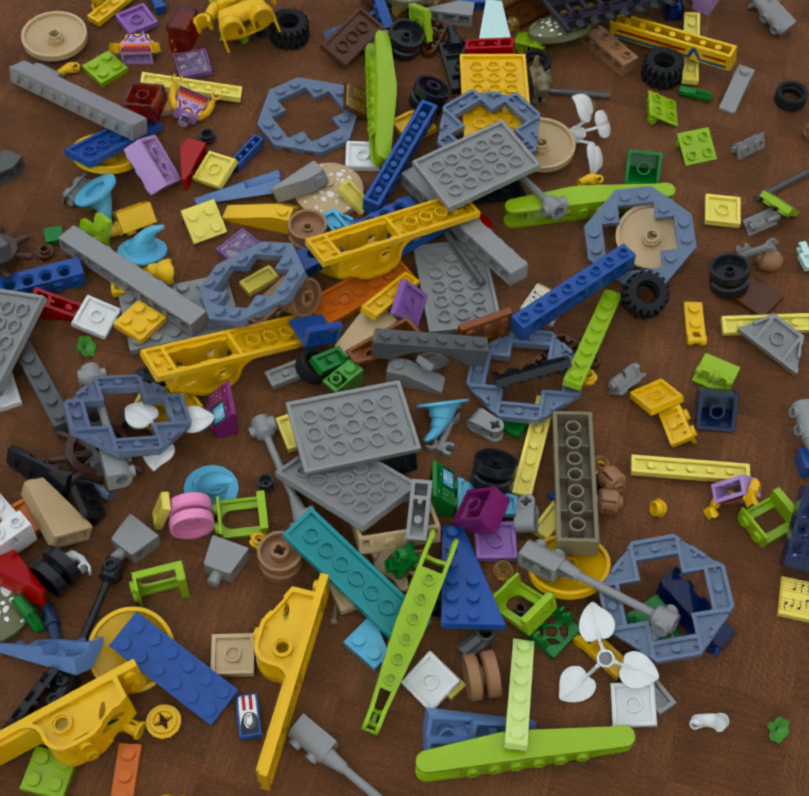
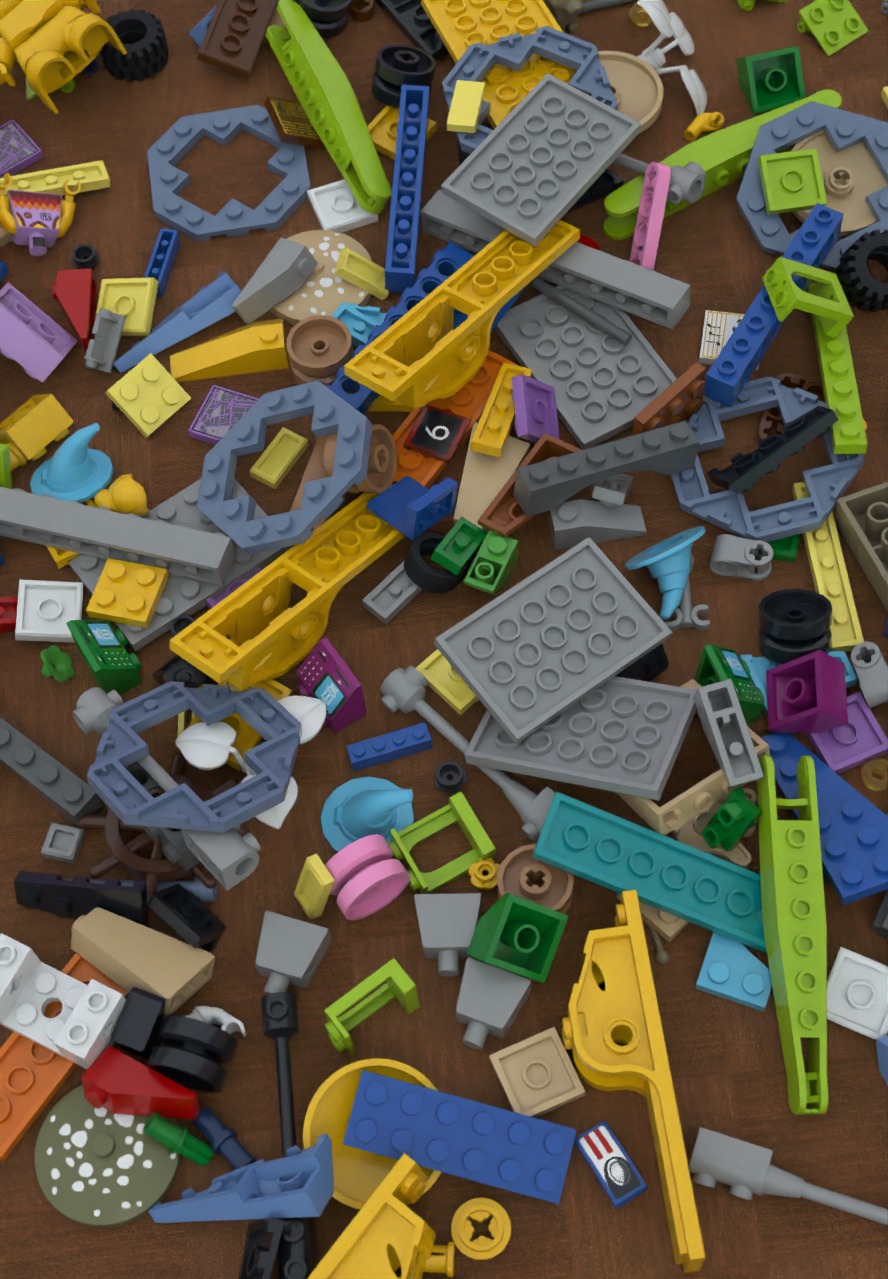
camera: 15 degrees left, 5 degrees up
none -> light grey tile [41,822,86,864]
none -> green slope [66,620,143,695]
none -> light grey hinge [83,308,126,373]
none -> black slope [111,987,166,1059]
none -> blue piece [346,722,433,772]
none -> piece [403,404,471,464]
none -> light yellow tile [447,80,485,133]
none -> light grey torso [456,957,531,1050]
none -> green slope [466,892,569,983]
none -> bright pink beam [629,162,671,270]
none -> lime plate [758,148,827,215]
none -> lime panel [762,257,854,337]

